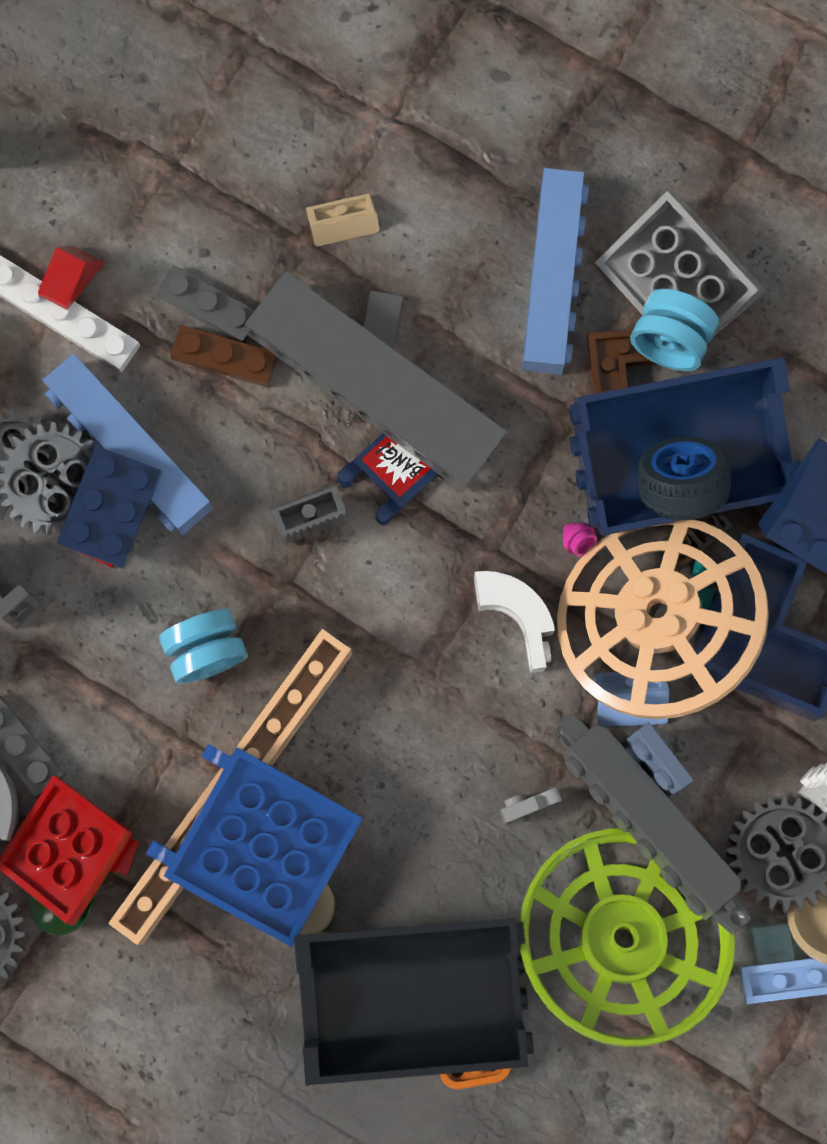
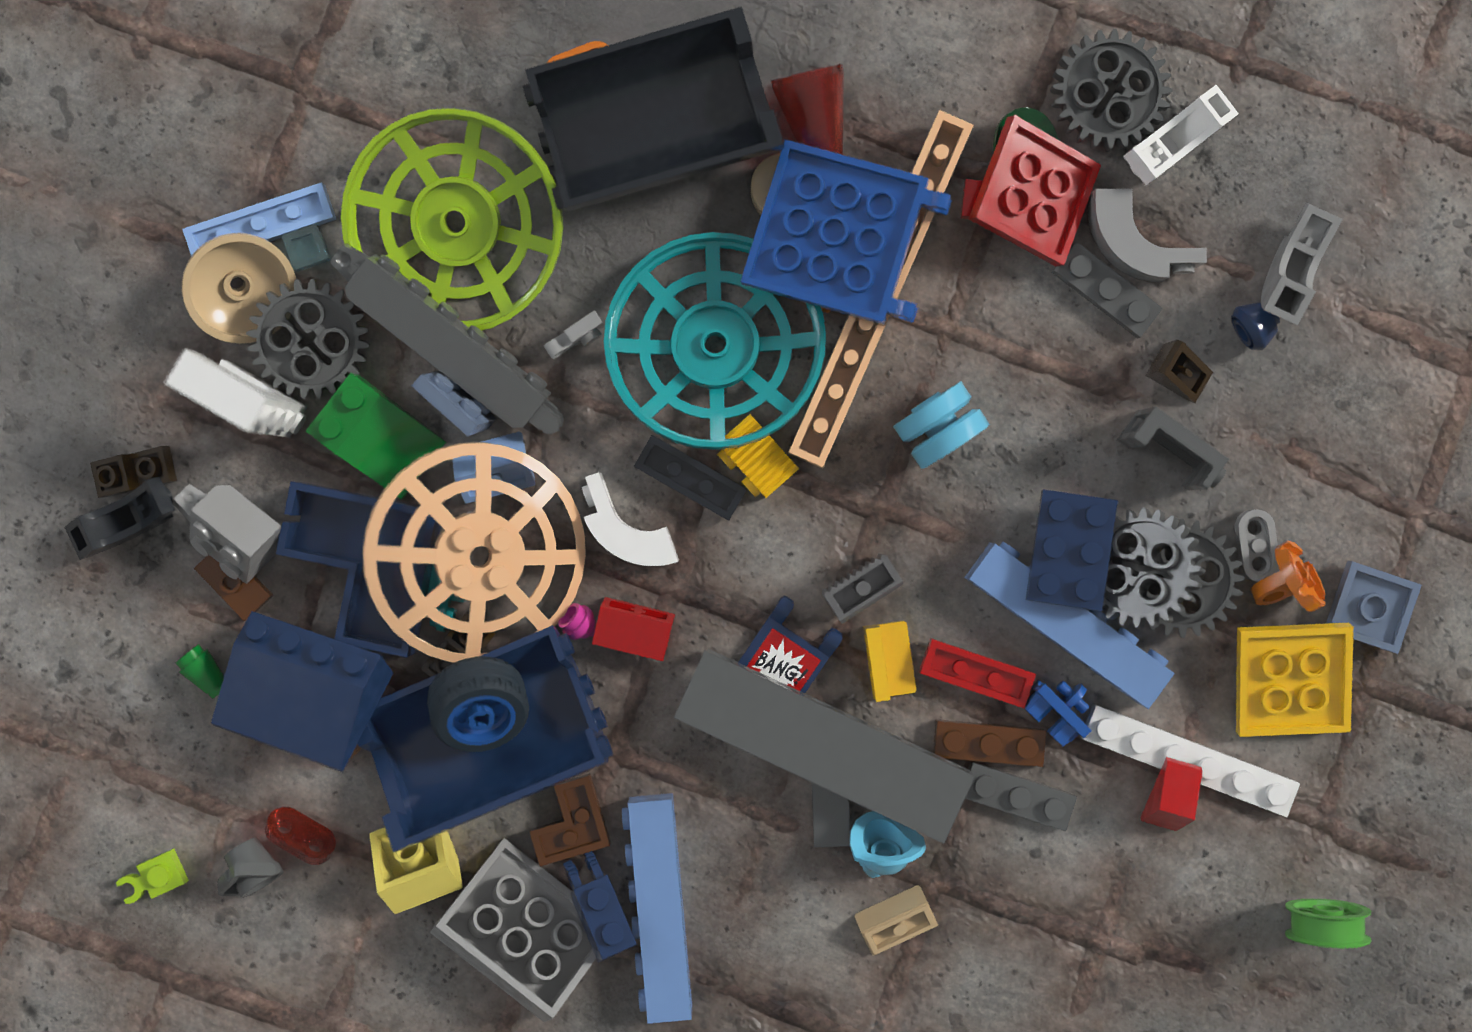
camera: 165 degrees right, 10 degrees up
medium azure wheel [630,289,719,372] -> none
none -> green slope [306,372,446,499]
none -> light yellow slope [369,827,463,914]
none -> dark blue hinge [563,851,637,963]
none -> red hinge [592,597,675,661]
none -> teal dish [604,232,826,450]
none -> black plate [634,435,747,521]
none -> yellow brick [717,414,799,498]
none -> clear red cone [771,64,844,155]
none -> medium azure helmet [850,811,926,878]
none -> yellow panel [863,621,916,702]
none -> red plate [919,638,1036,709]
none -> blue hips [1025,680,1092,746]

